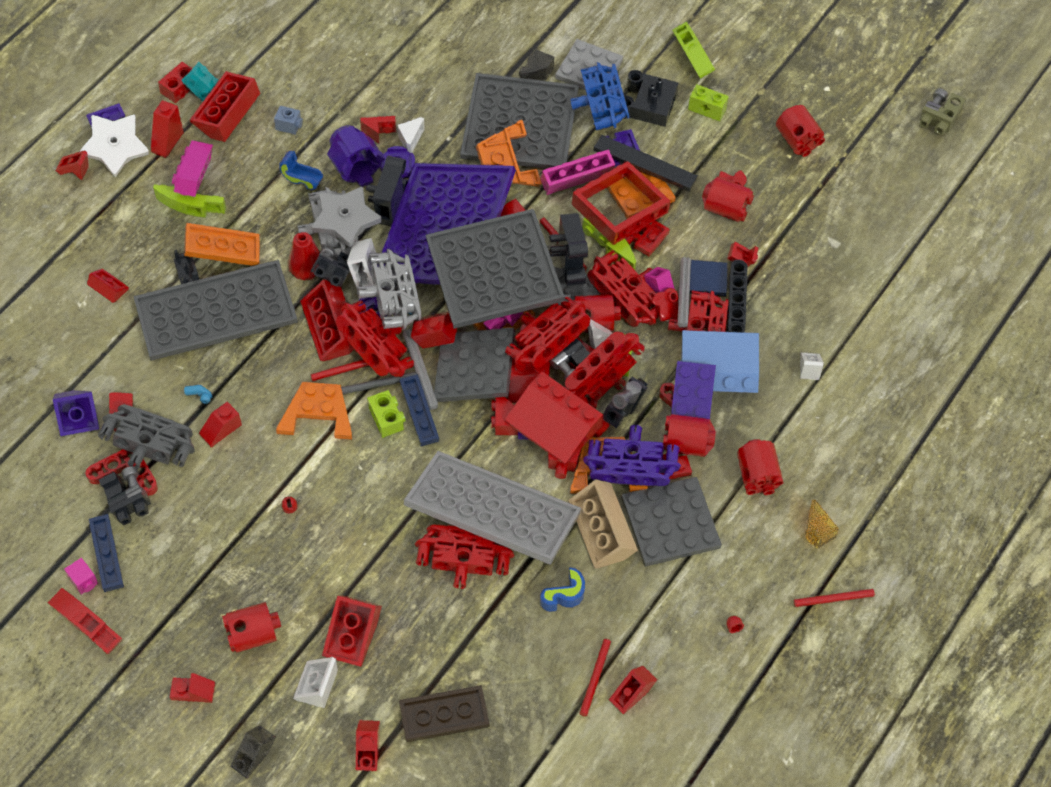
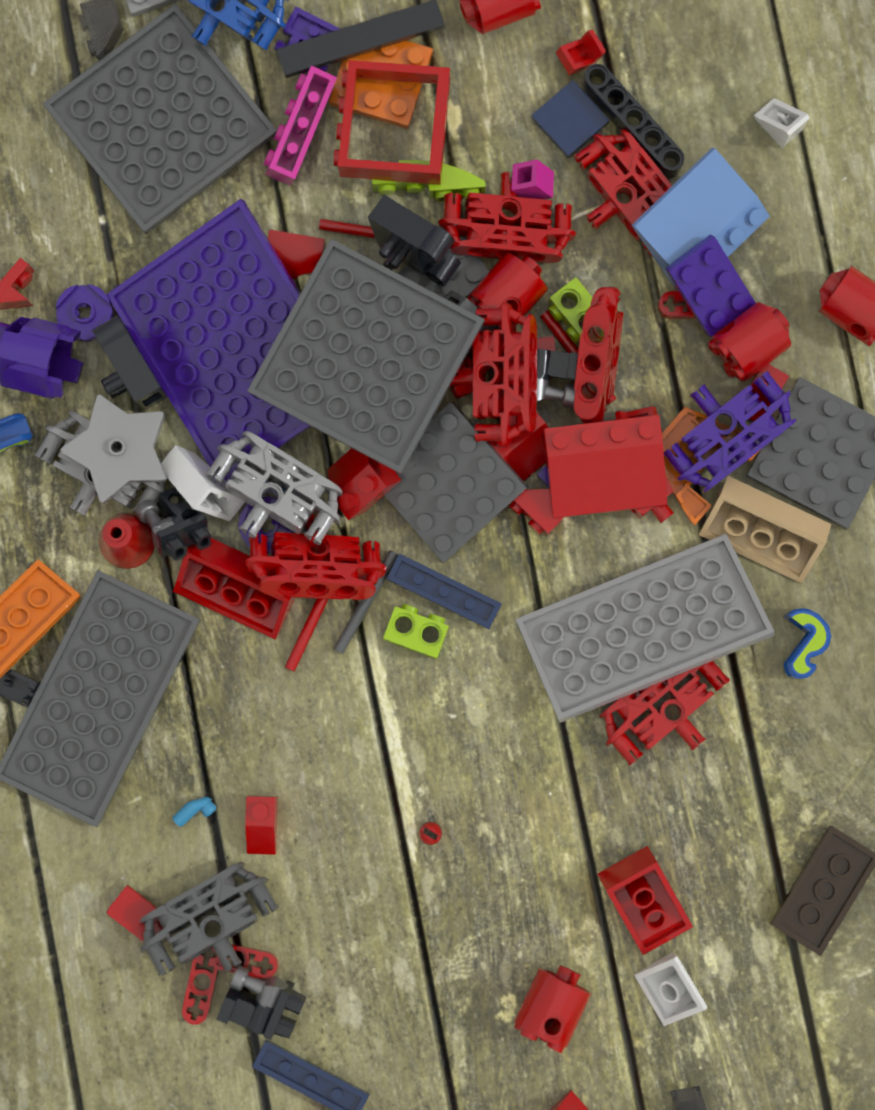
camera: 45 degrees left, 25 degrees up
dark purple slope [52,390,100,436] -> none
orange wing [276,382,352,440] -> none
red slope [356,720,380,771] -> none
white slope [398,117,424,153] -> none
light grey axle [403,329,438,410] -> none
orange wing [476,120,542,187] -> none
white slope [588,319,612,349] -> none
hips [603,376,648,429] -> none
red plate [625,220,670,257] -> none
red plate [652,288,679,321] -> none
light grey axle [677,257,691,328] -> none

